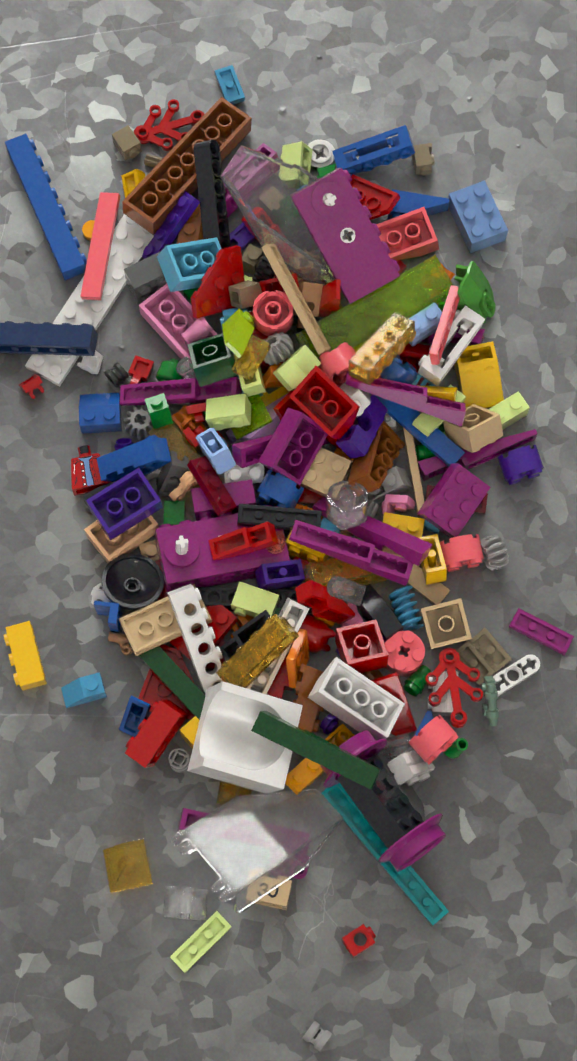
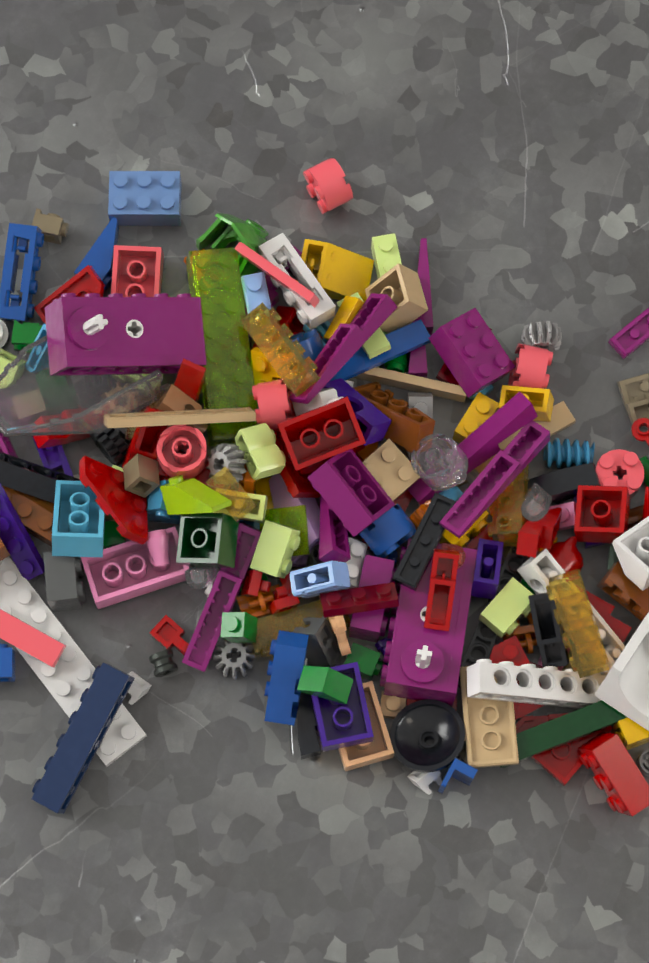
camera: 70 degrees left, 0 degrees up
yellow brick [4,621,47,690] -> none
red tile [19,374,44,399] -> none
dark azure slope [61,672,107,708] -> none
red torso [71,445,111,496] -> none
blue slope [79,392,122,434] -> none
medium nougat arm [108,631,133,655] -> none
dark purple plate [114,438,134,451] -> none
blue slope [119,696,151,737] -> none
green head [156,359,185,381] -> none
dark tan brick [242,244,264,275] -> none
orange tile [286,629,310,688] -> none
bright pink bracket [381,494,415,515] -> none
tan brick [420,598,472,649] -> none
dark purple brick [497,445,544,485] -> none
none -> green slope [297,665,353,704]
none -> coral brick [303,158,353,214]

